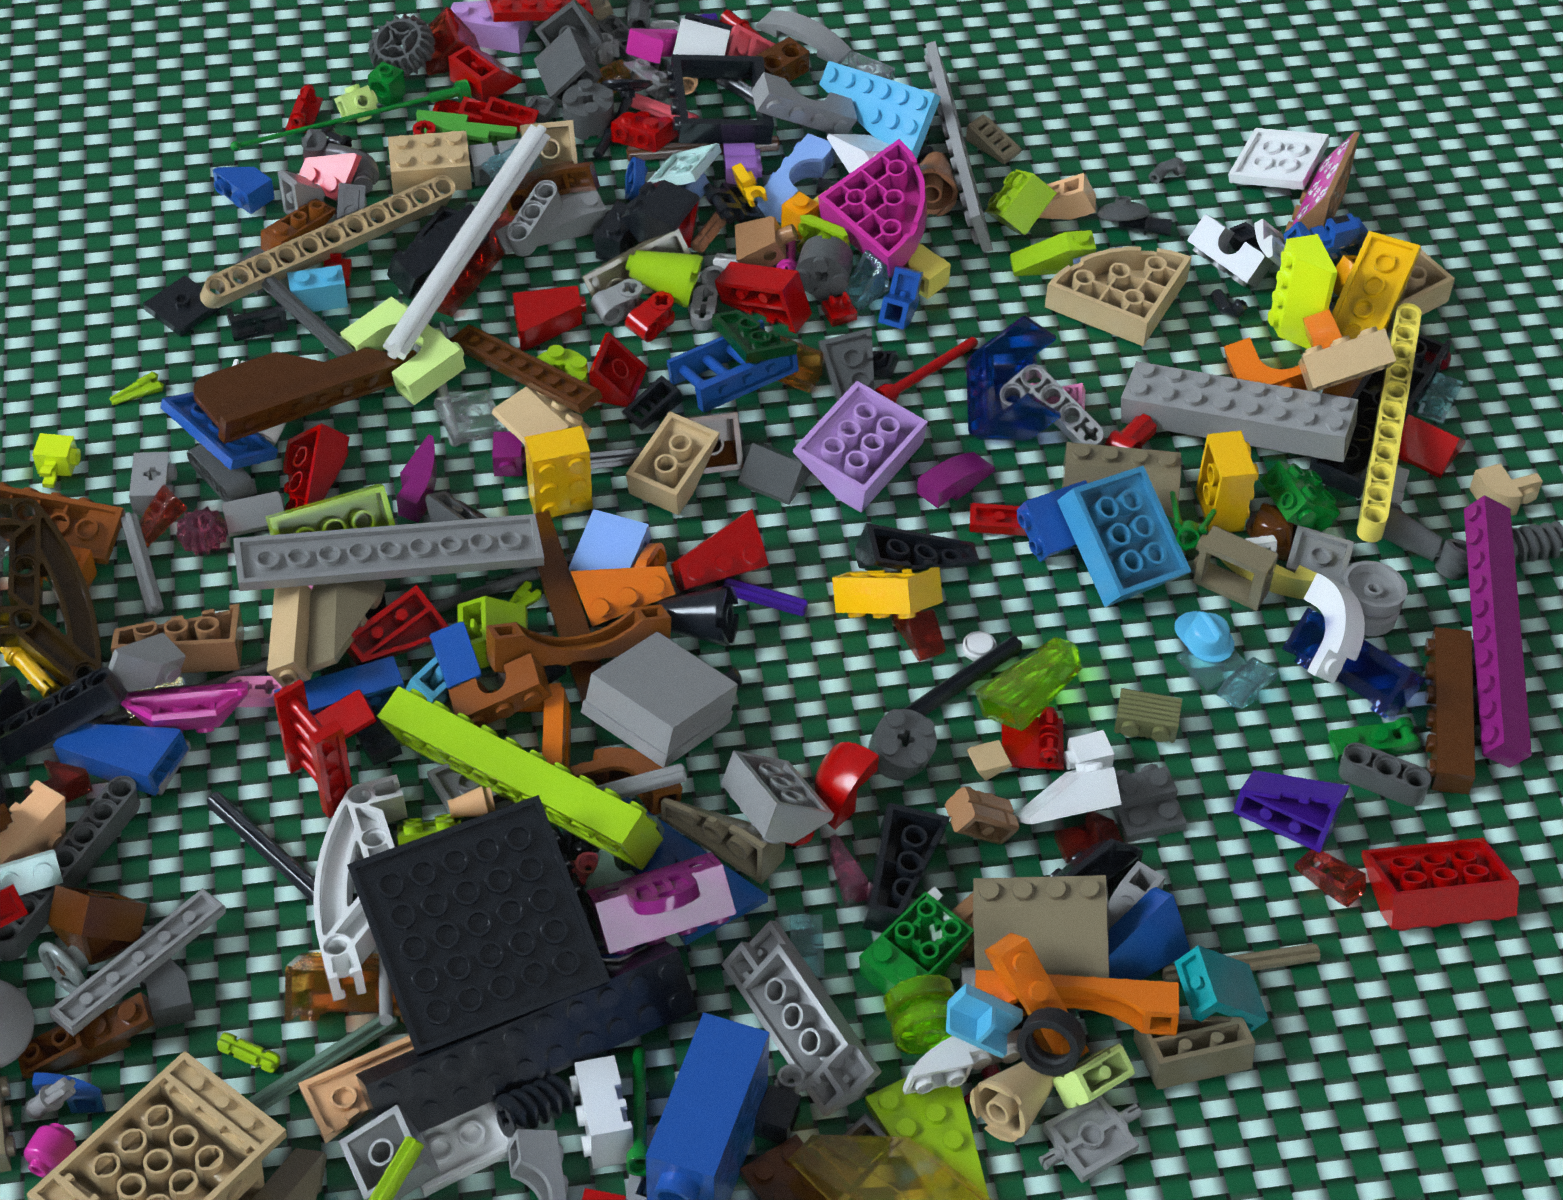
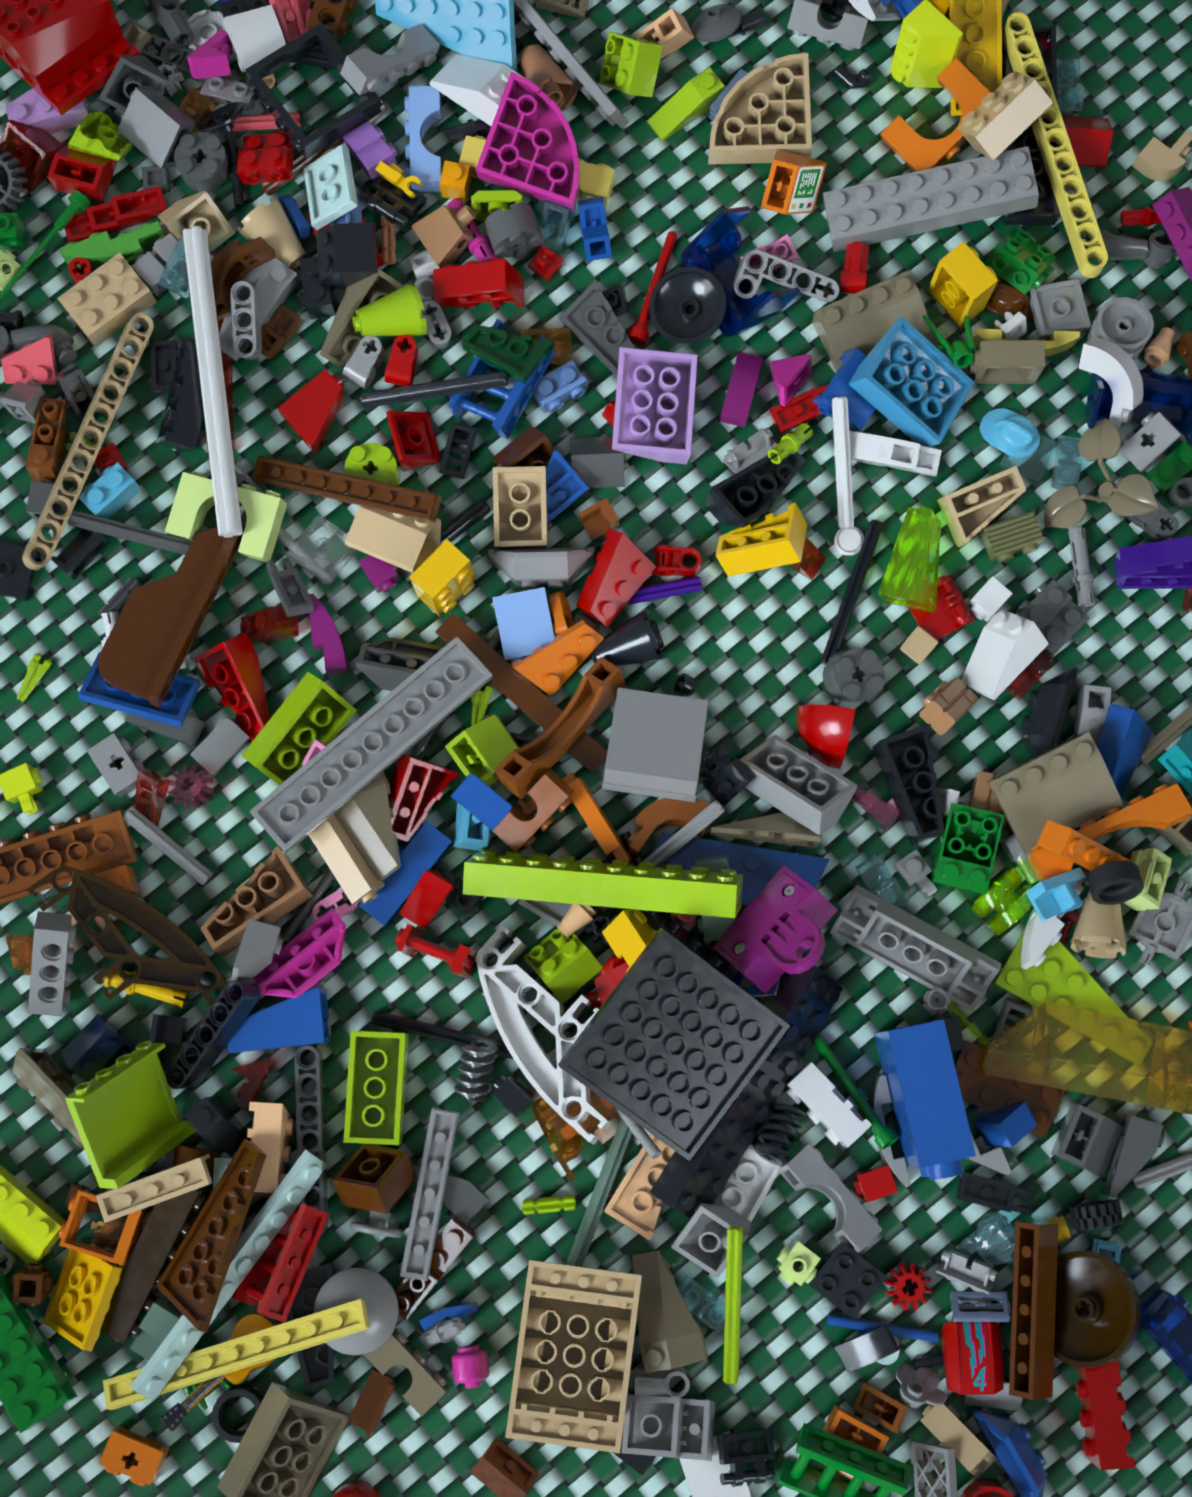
camera: 25 degrees left, 30 degrees up
none -> lime slope [68,111,134,162]
none -> tan cone [237,197,306,272]
none -> clear red slope [240,606,299,643]
none -> reddish brown slope [249,304,305,360]
none -> dark grey hinge [266,557,314,617]
none -> lime brick [344,1031,409,1145]
none -> black axle [360,371,509,408]
none -> dark grey piece [454,1039,498,1101]
none -> light grey wedge [489,547,594,590]
none -> black brick [491,1075,536,1118]
none -> medium blue bracket [532,360,588,414]
none -> blue wing [546,448,589,521]
none -> dark orange panel [579,498,619,541]
none -> black dish [649,267,727,345]
none -> red piece [651,545,702,577]
none -> black plate [699,744,755,807]
none -> light grey hinge [723,428,777,474]
none -> orange slope [761,149,827,215]
none -> lime pin [768,423,813,464]
none -> dark pink slope [771,354,812,406]
none -> white axle [832,397,854,528]
none -> white slope [832,431,942,477]
none -> light grey plate [893,849,937,898]
none -> tan wedge [937,466,1026,548]
none -> clear neon green hinge [947,1001,990,1046]
none -> dark tan plant [1044,419,1159,529]
none -> light grey pin [1068,527,1095,608]
none -> red axle [1120,206,1162,227]
none -> light grey brick [1120,412,1183,472]
none -> dark grey piece [1127,498,1179,542]
none -> light nougat cone [1144,327,1176,367]

